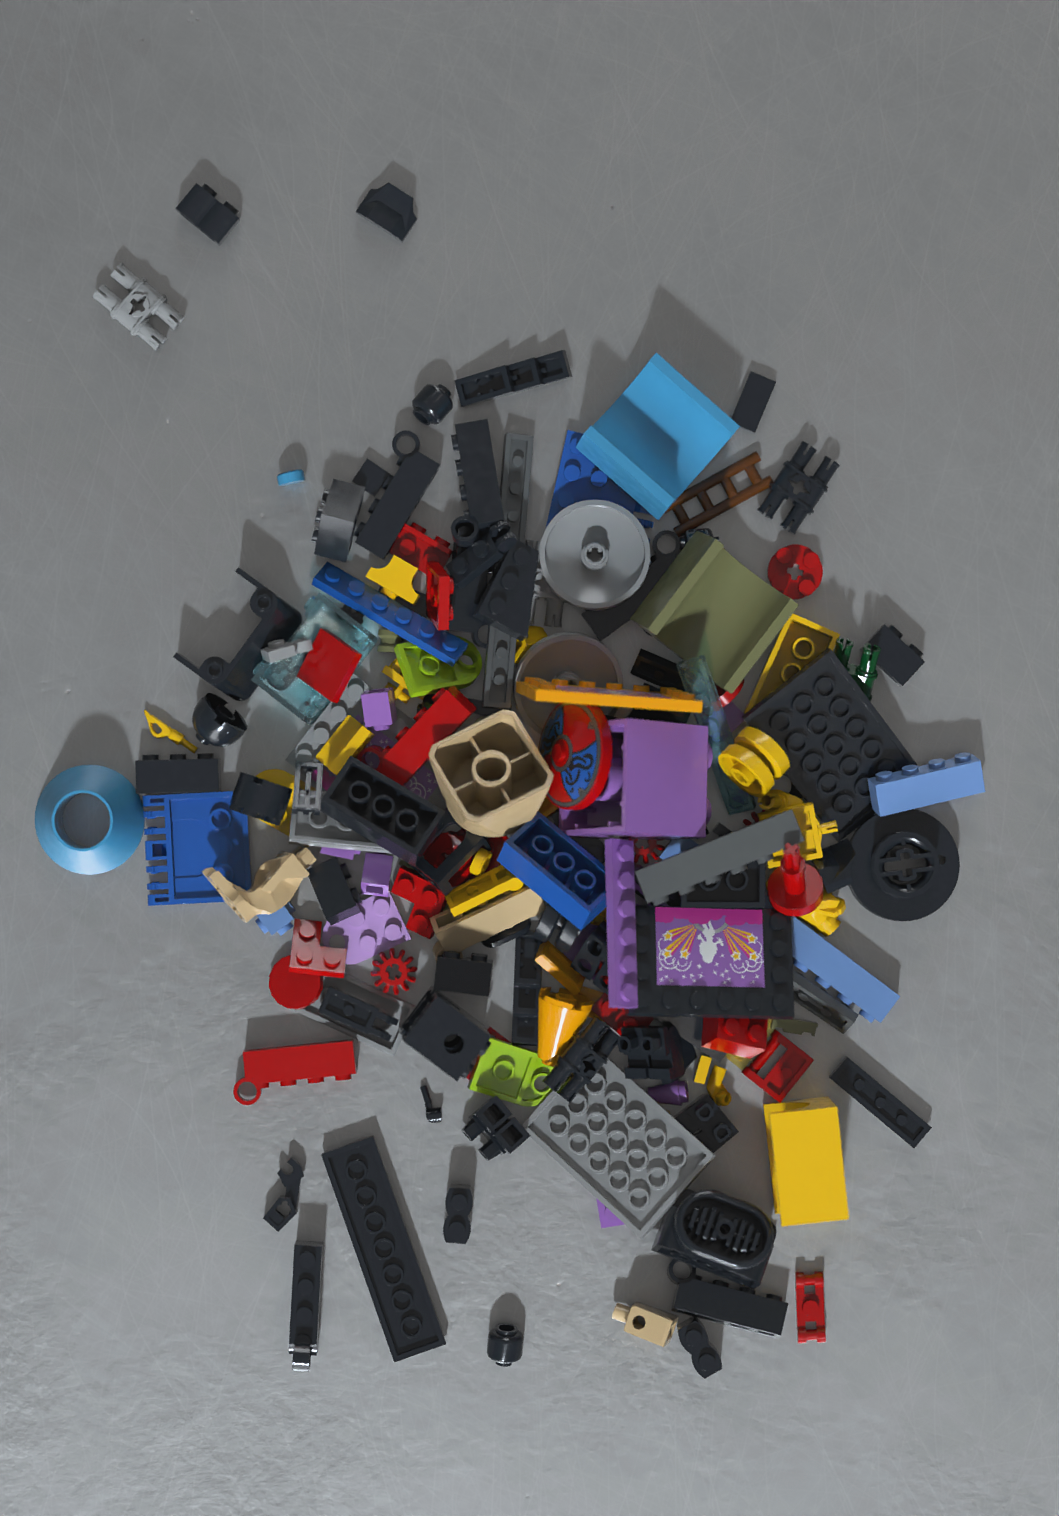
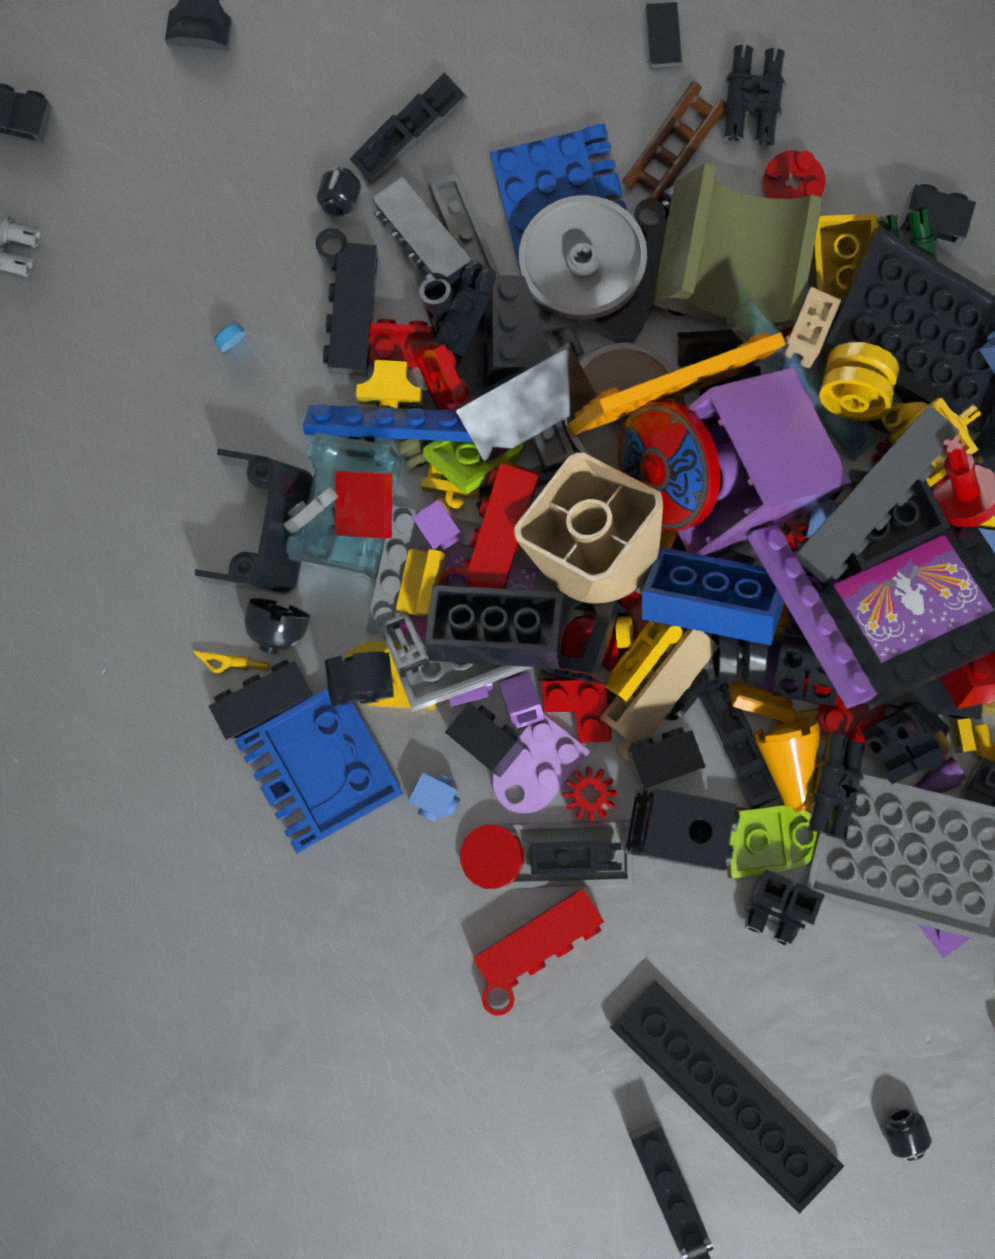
camera: 25 degrees left, 5 degrees down
dark azure cone [35,765,145,875] -> none
tan hips [201,846,316,923] -> none
black piece [263,1157,304,1232] -> none
plate [289,918,347,978] -> none
black brick [311,479,365,562] -> none
black tile [352,458,390,497] -> none
black hand [420,1085,442,1123] -> none
black brick [443,1184,473,1244] -> none
dark azure piece [575,353,740,520] -> none
none -> tile [454,343,597,464]
none -> tan hinge [785,287,841,368]

